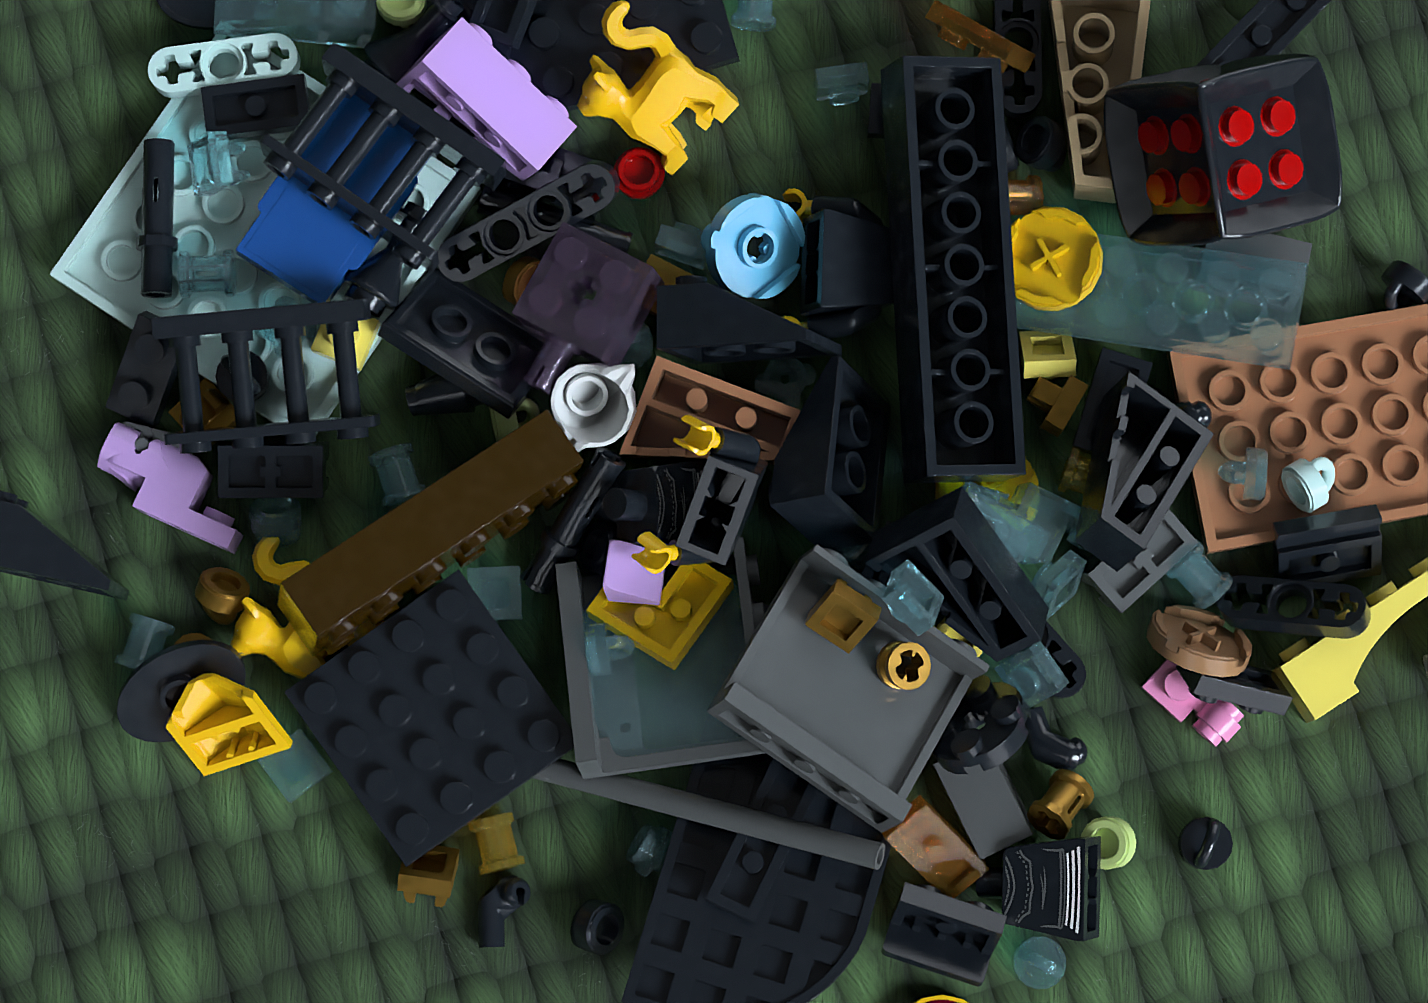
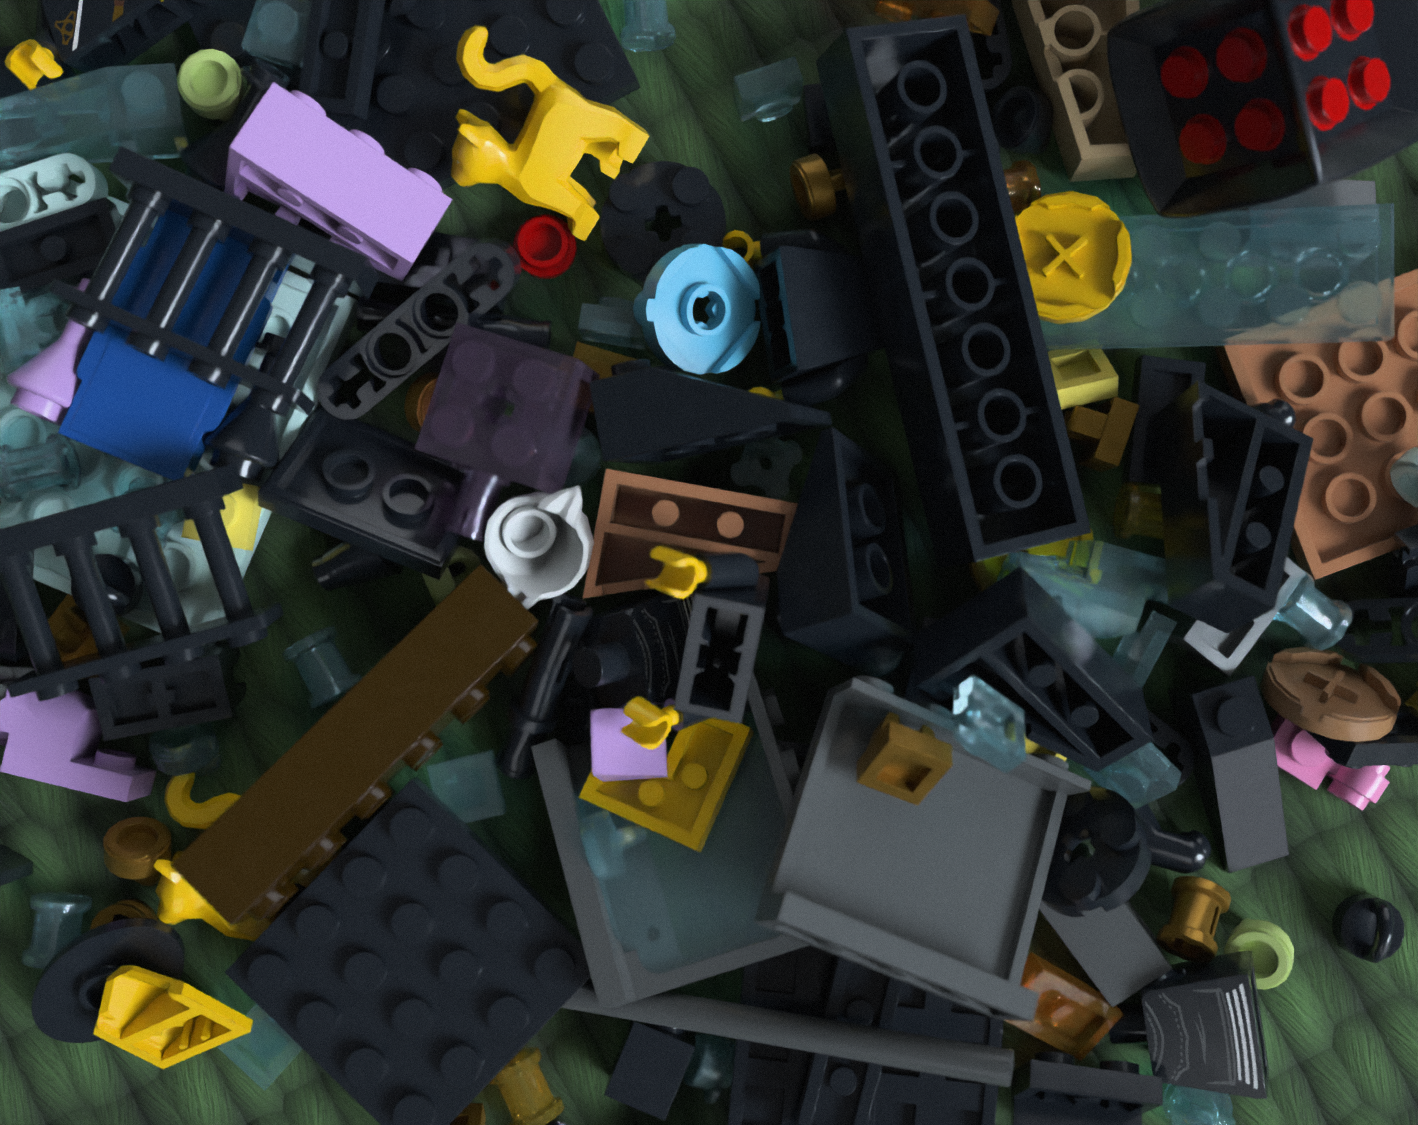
camera: 10 degrees left, 5 degrees up
pearl gold bush [876,641,931,690] -> none
clear light blue tile [1218,447,1268,500] -> none
none -> lavender piece [7,278,94,426]
none -> black plate [600,161,726,287]
none -> black brick [604,1020,696,1121]
none -> pearl gold tile [789,153,846,222]
none -> black slope [1168,673,1289,873]

